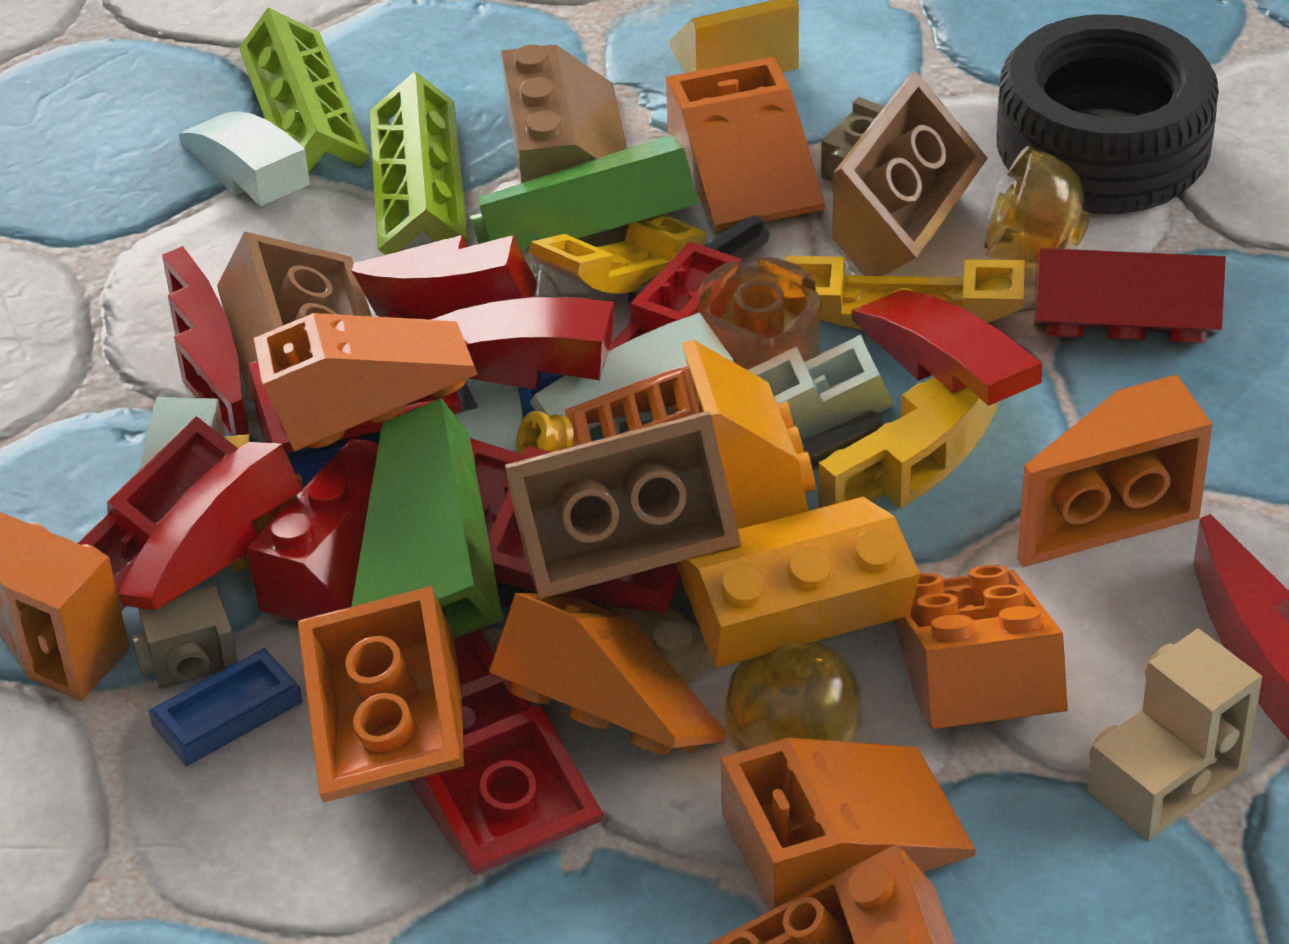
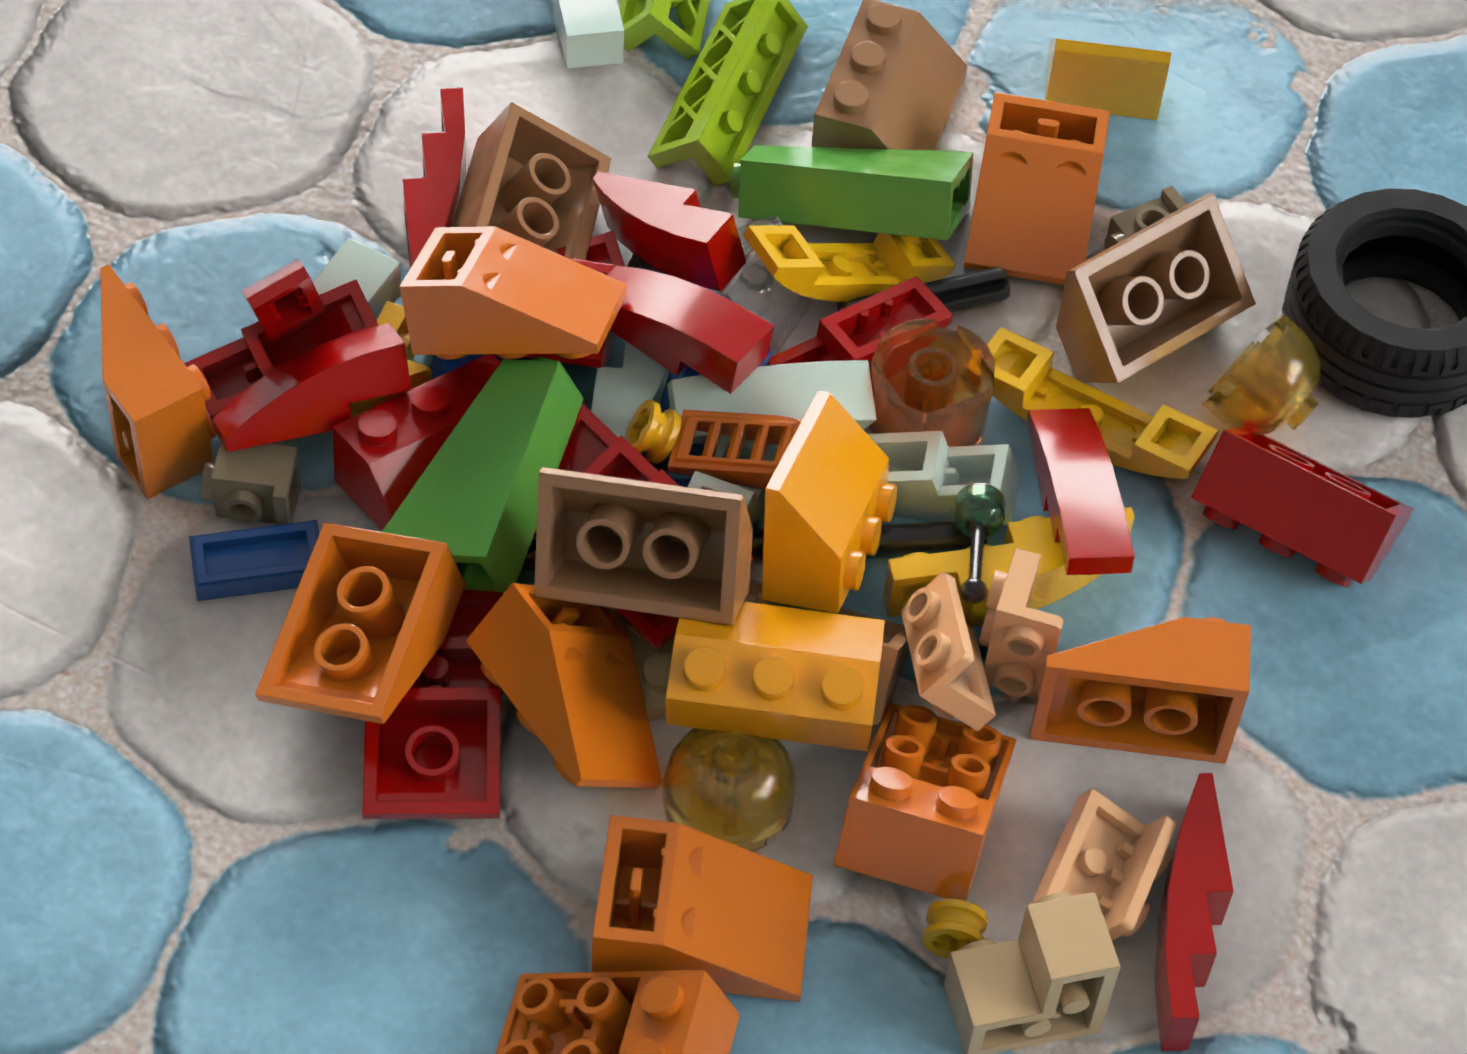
camera: 20 degrees right, 10 degrees up
none -> red slope [242,259,326,341]
none -> light nougat bracket [901,572,996,731]
none -> yellow bush [922,899,988,959]
none -> clear green hinge [954,483,1006,604]
none -> light nougat bracket [978,548,1064,699]
none -> light nougat bracket [1031,788,1177,941]

